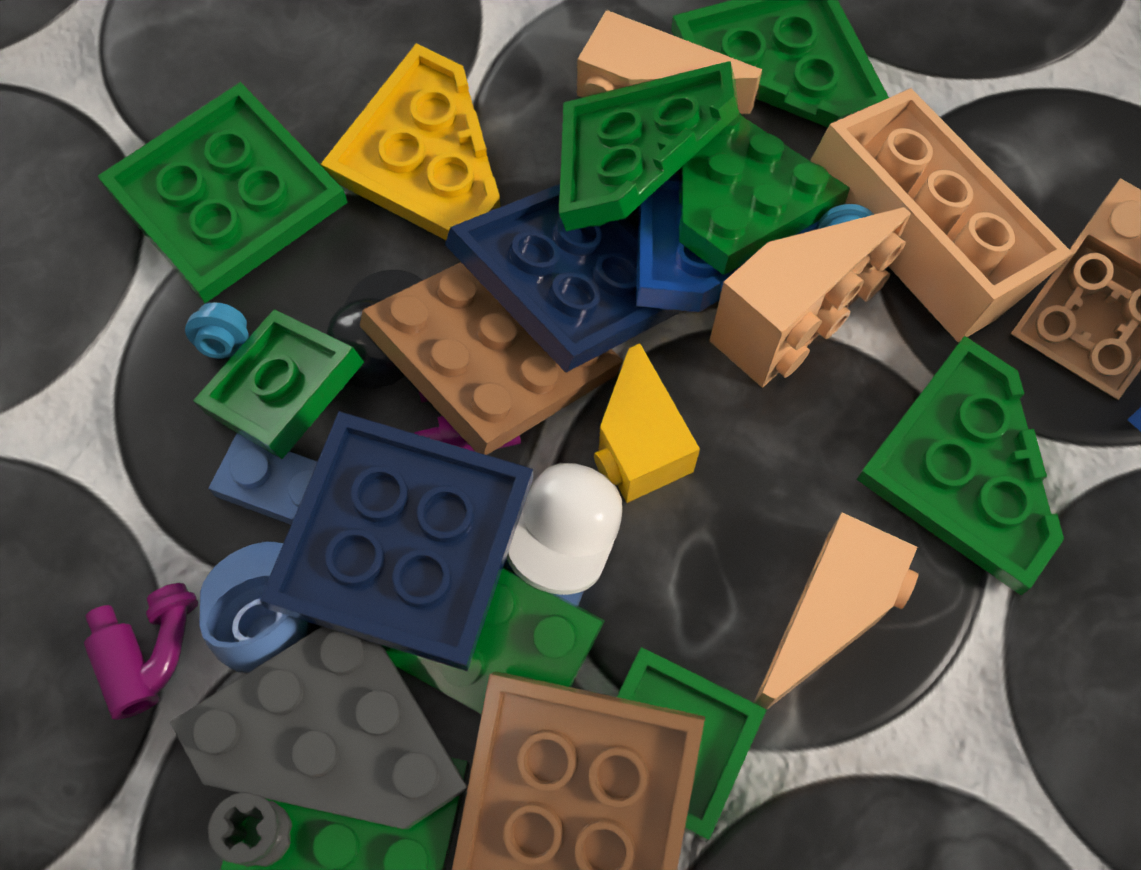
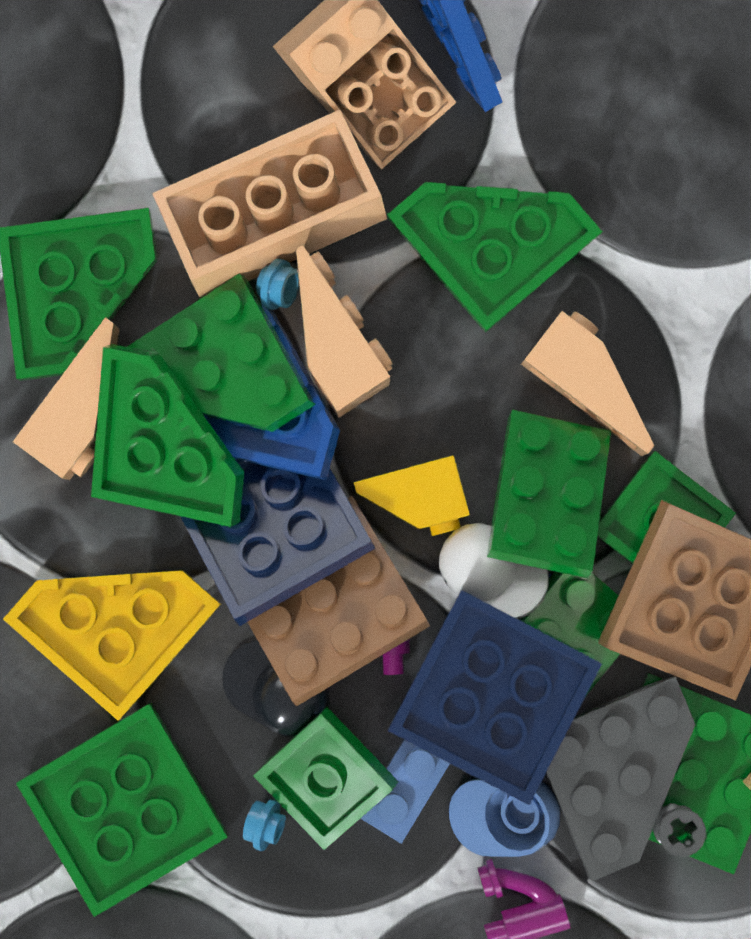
camera: 80 degrees left, 20 degrees up
none -> green plate [487,410,611,578]

